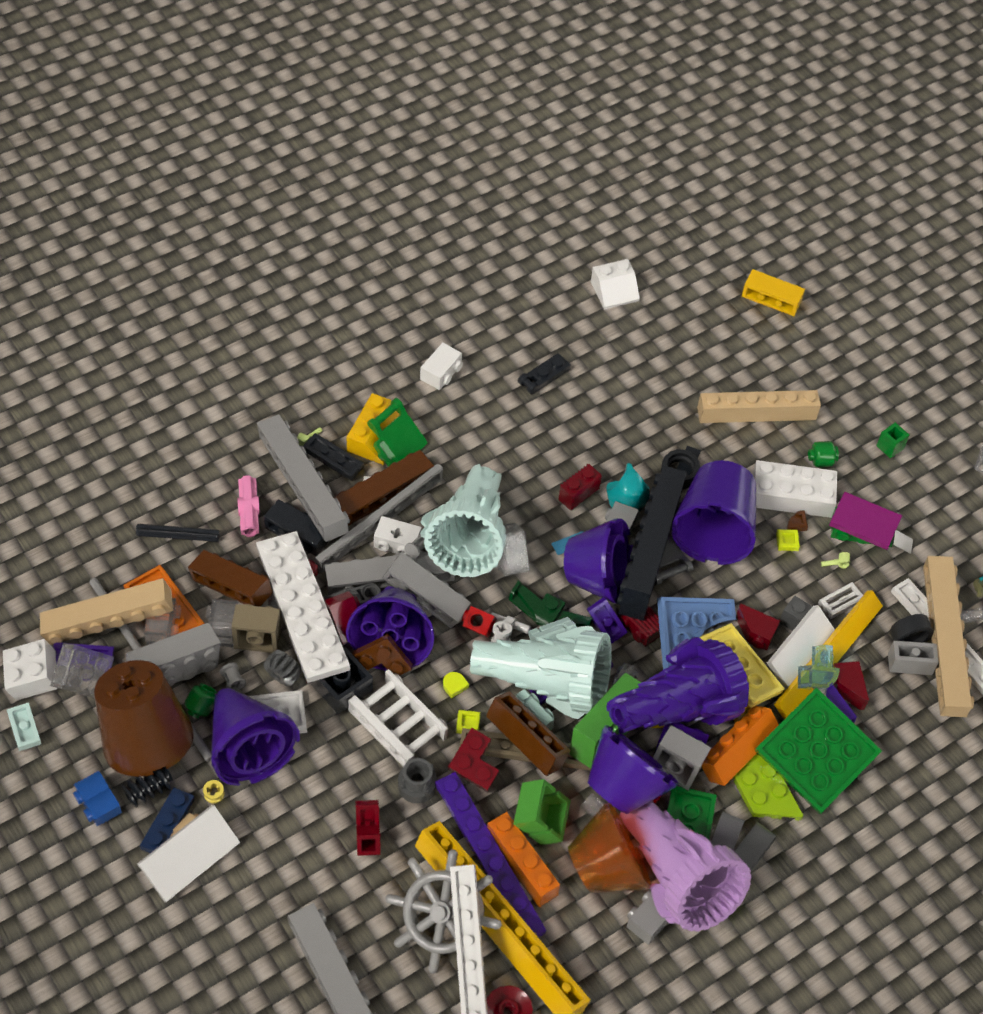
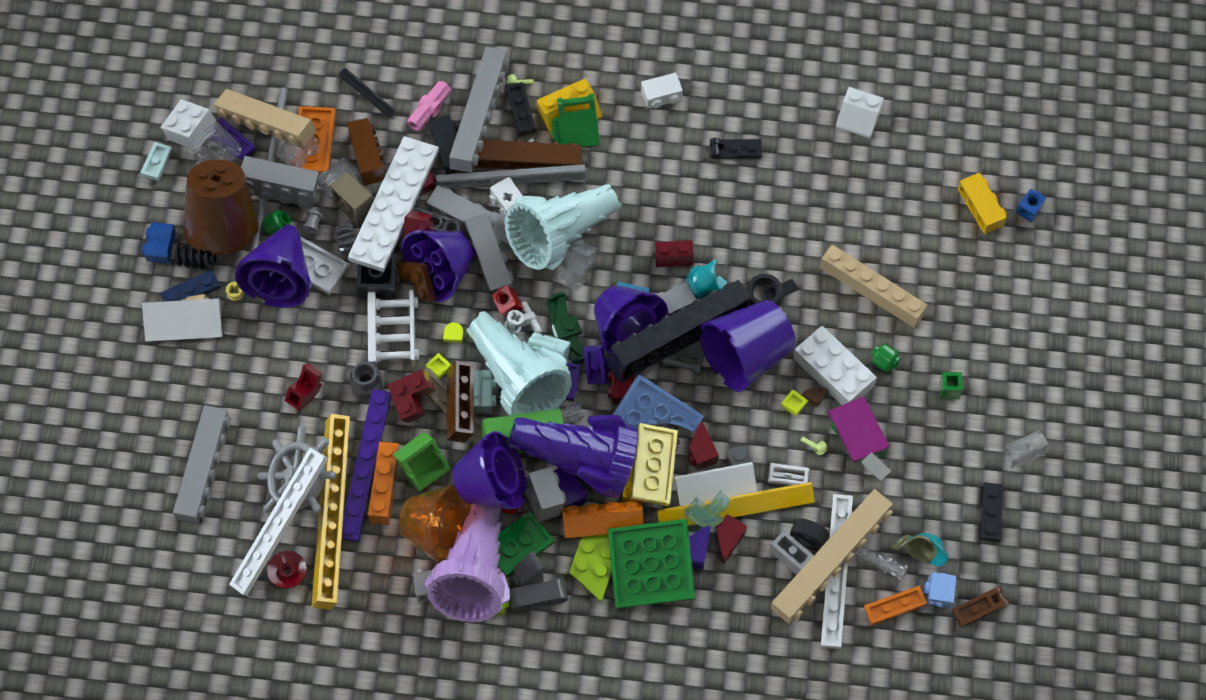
camera: 45 degrees right, 10 degrees up
none -> blue brick [1016,188,1046,223]

